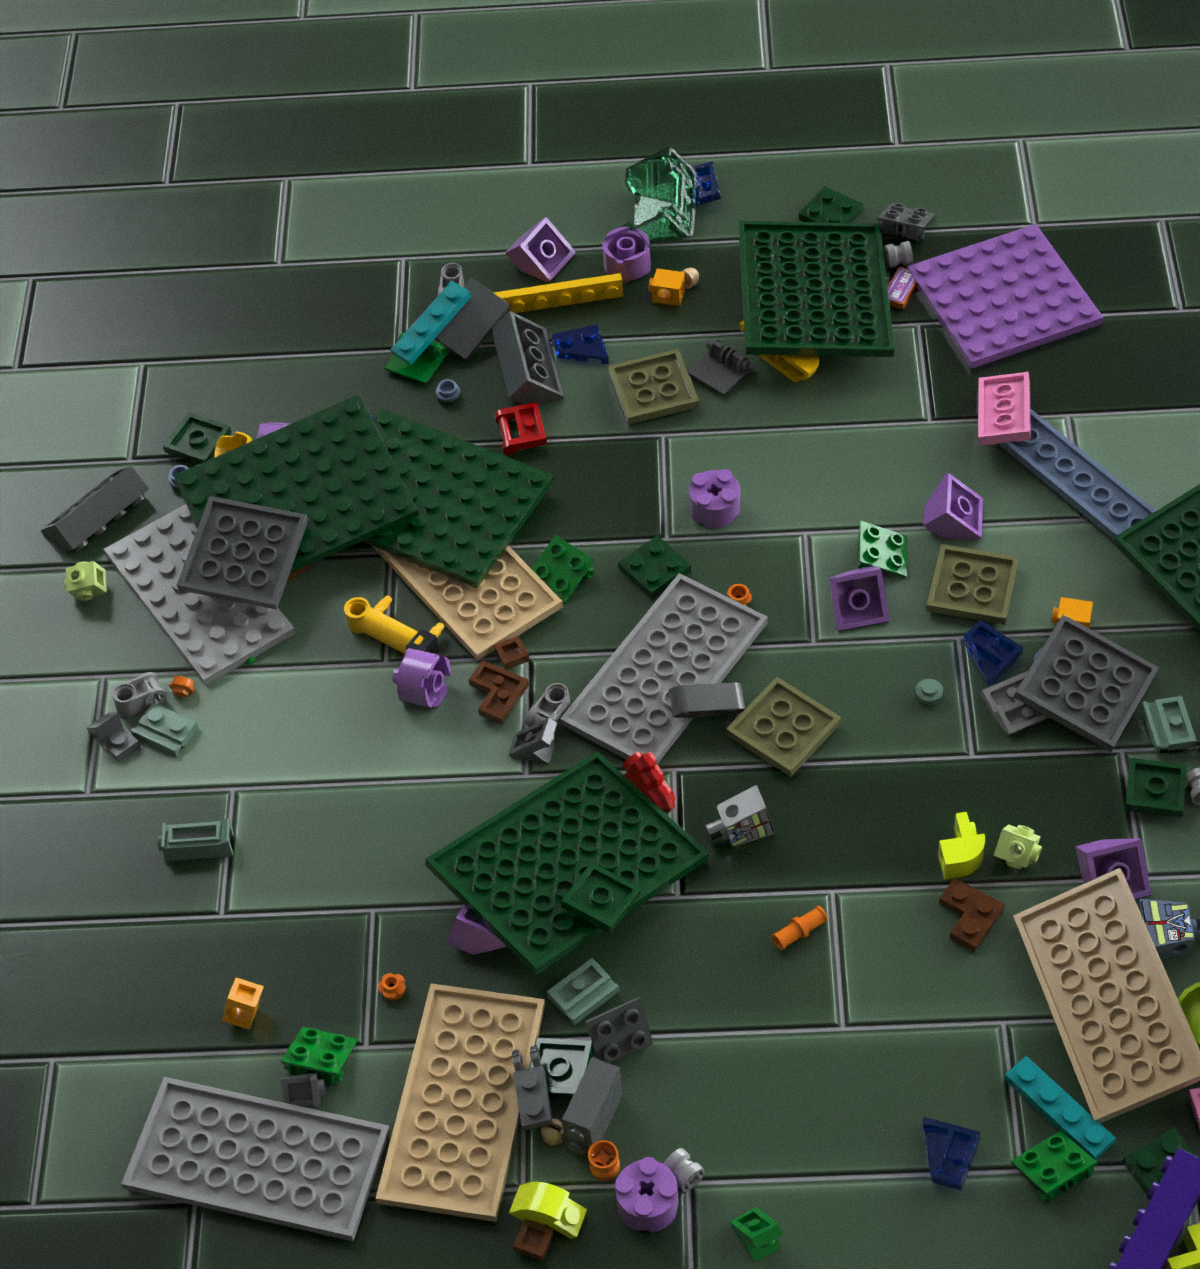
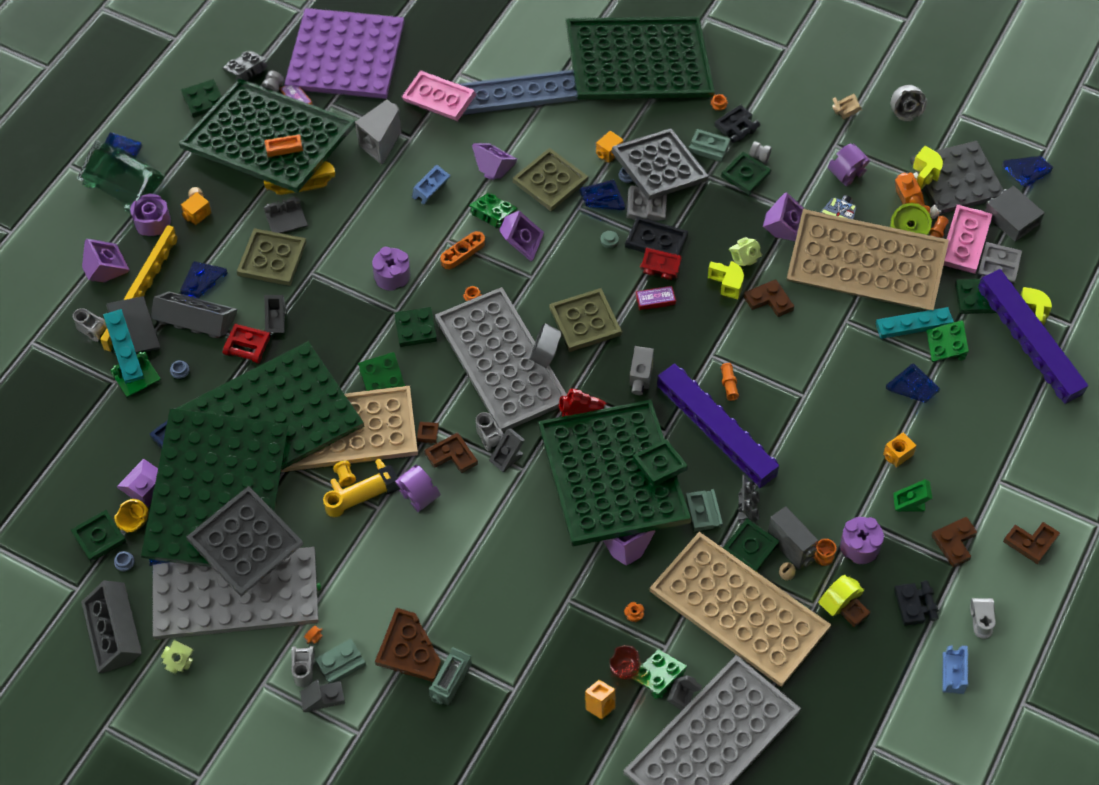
camera: 65 degrees left, 5 degrees up
dark grey hinge [512,1045,553,1131] -> none
light grey wheel [663,1148,705,1192] -> none
none -> dark grey slope [264,295,286,333]
none -> orange tile [265,134,303,157]
none -> yellow bush [333,460,356,487]
none -> light grey slope [355,100,401,164]
none -> reddish brown plate [375,608,441,682]
none -> medium blue hinge [412,165,450,204]
none -> orange beam [440,231,485,269]
none -> clear red hair [609,645,641,679]
none -> black tile [625,216,688,255]
none -> tile [636,286,676,310]
none -> red bracket [640,248,682,280]
none -> dark purple brick [657,363,779,488]
none -> light orange brick [883,432,917,468]

